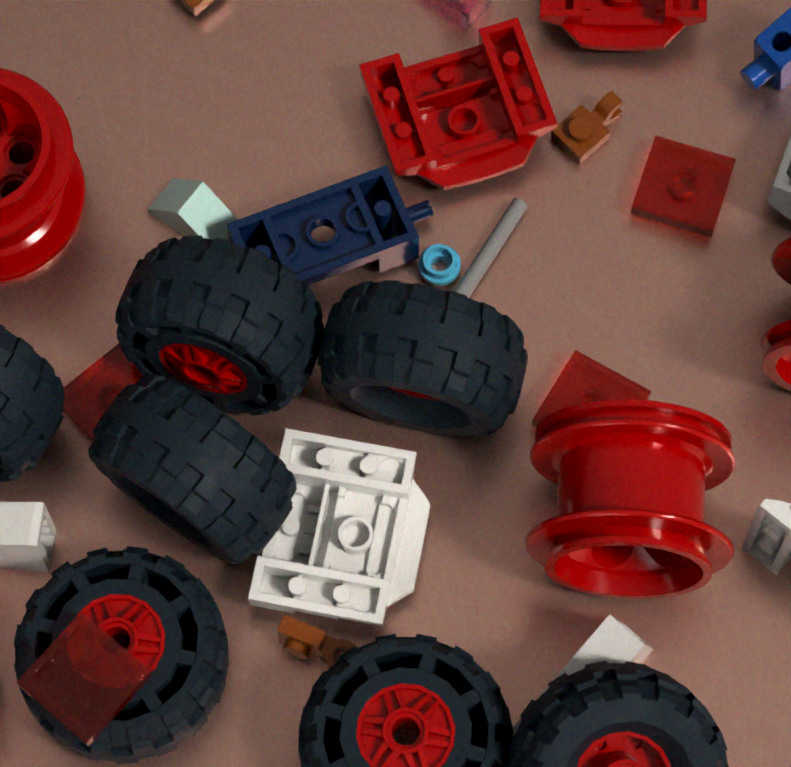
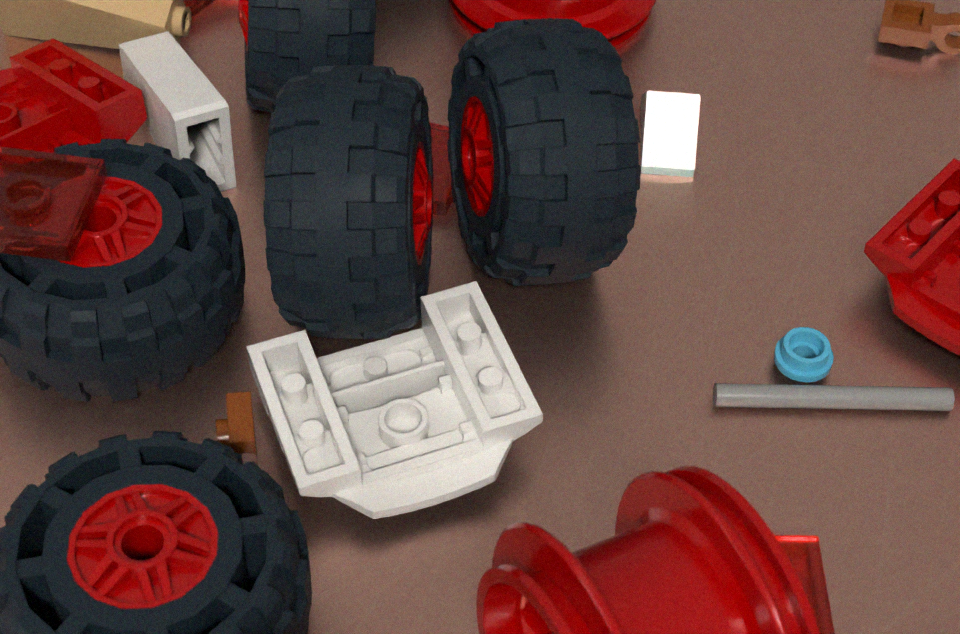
camera: 55 degrees right, 20 degrees down
dark blue brick [227,165,434,285] -> none
black wheel [317,280,528,438] -> none

